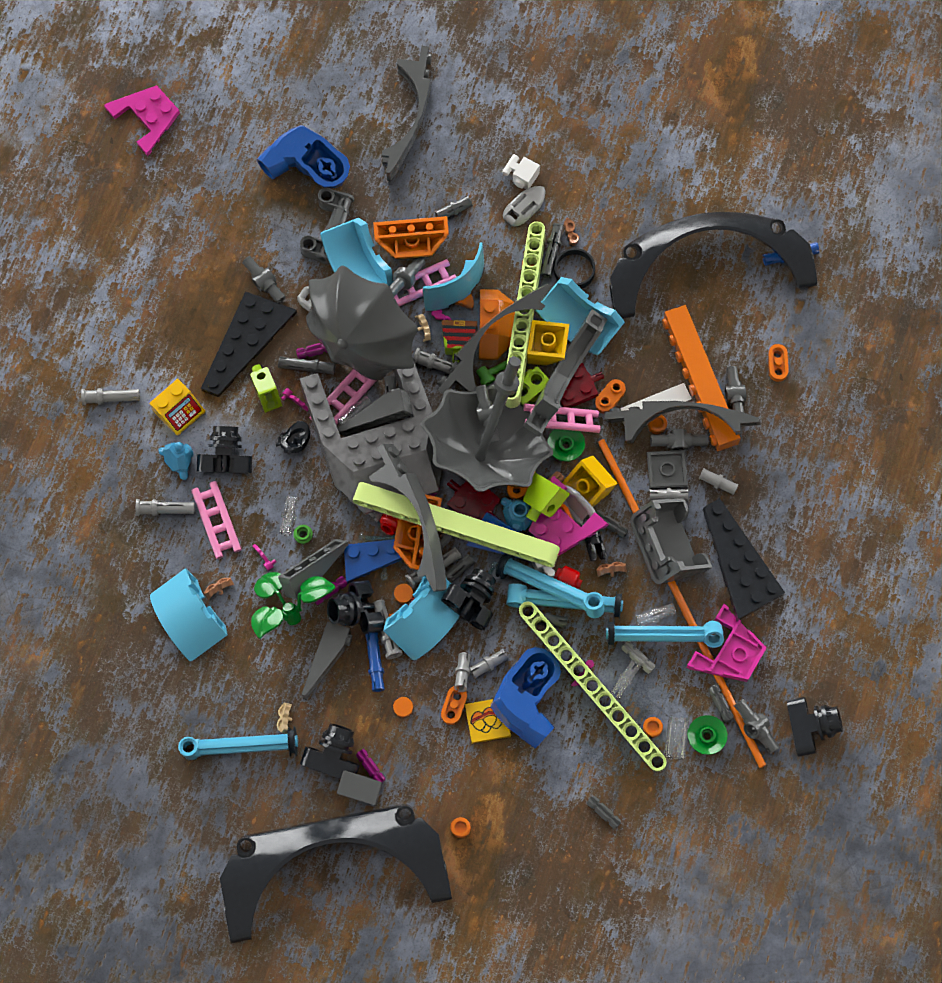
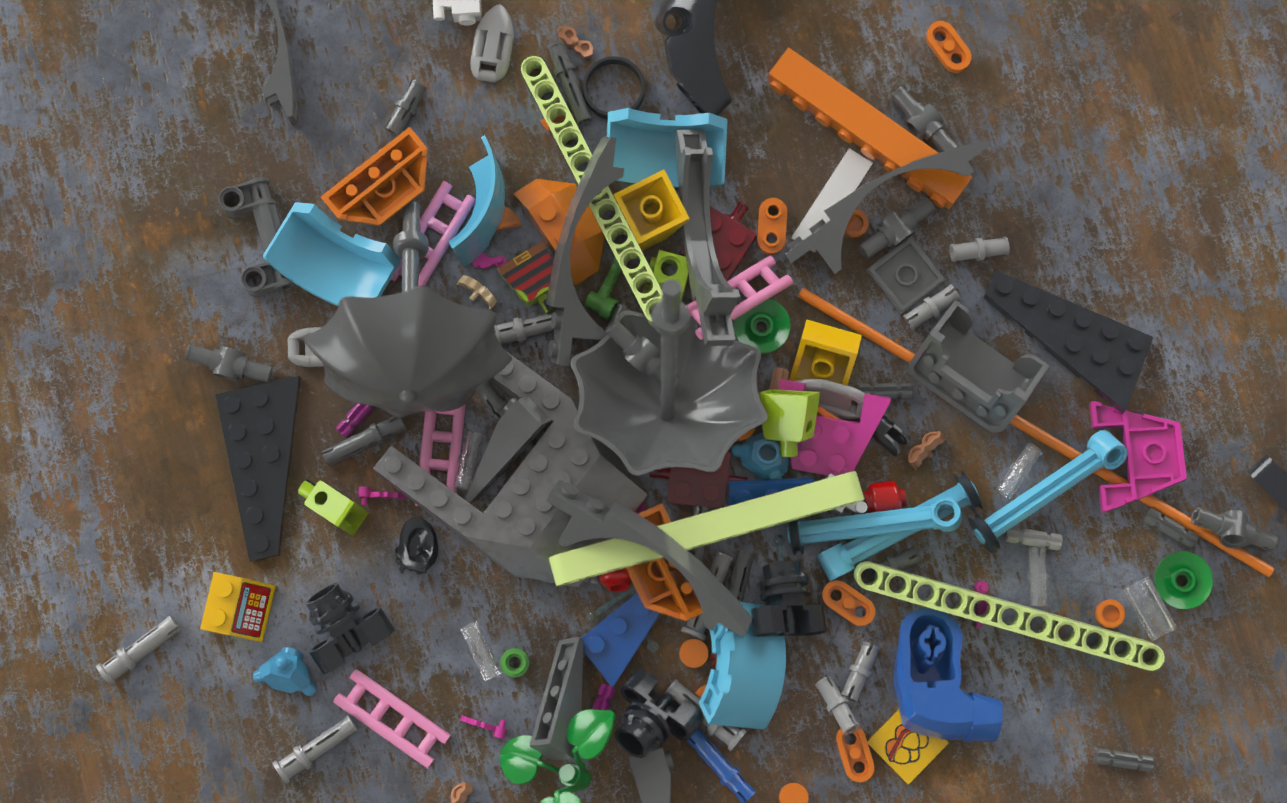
camera: 35 degrees left, 10 degrees up
blue piece [257,125,350,189] -> none
none -> orange plate [821,580,875,626]

